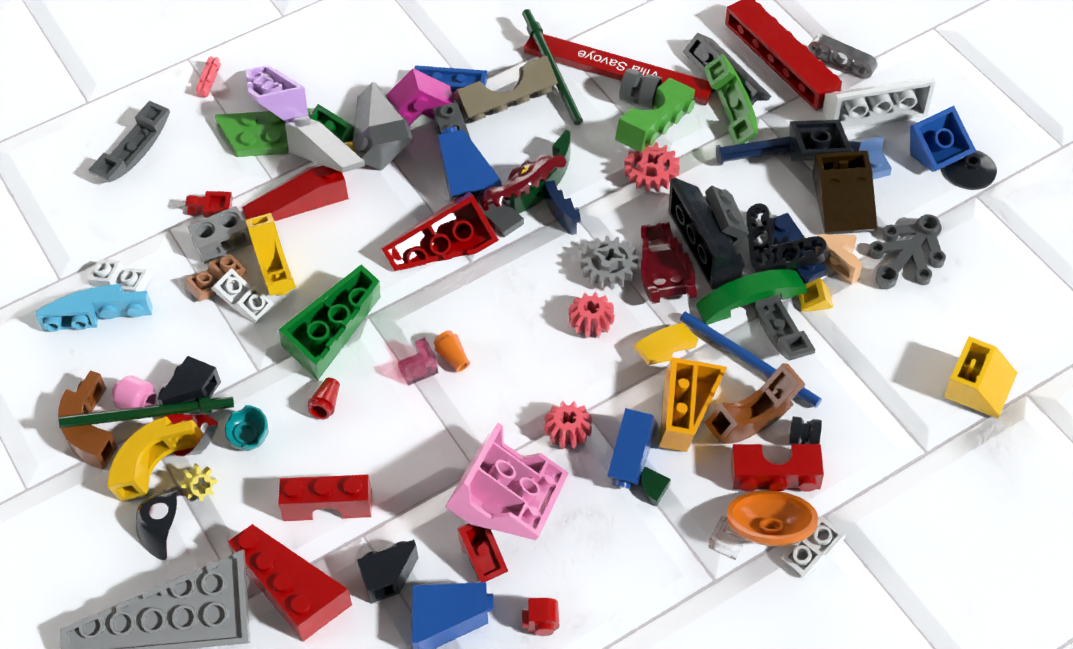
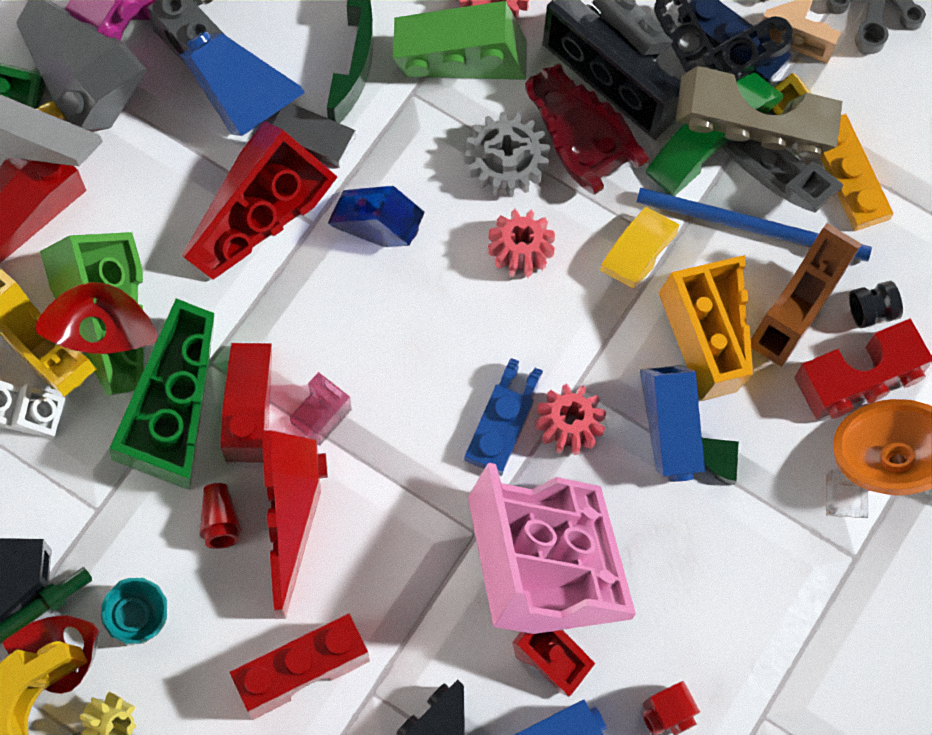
camera: 30 degrees left, 15 degrees up
orange cone [433,330,470,372] -> none
dark red animal [480,155,567,211] -> none
dark blue slope [545,180,581,235] -> none
none -> red piece [35,282,157,354]
none -> bright green wedge [40,232,144,396]
none -> red slope [221,343,272,463]
none -> red wedge [262,430,328,619]
none -> clear blue slope [328,185,425,247]
none -> bright green wedge [393,1,527,80]
none -> blue hinge [464,358,543,476]
none -> dark tan arch [675,66,843,158]
none -> light orange plate [820,114,894,232]

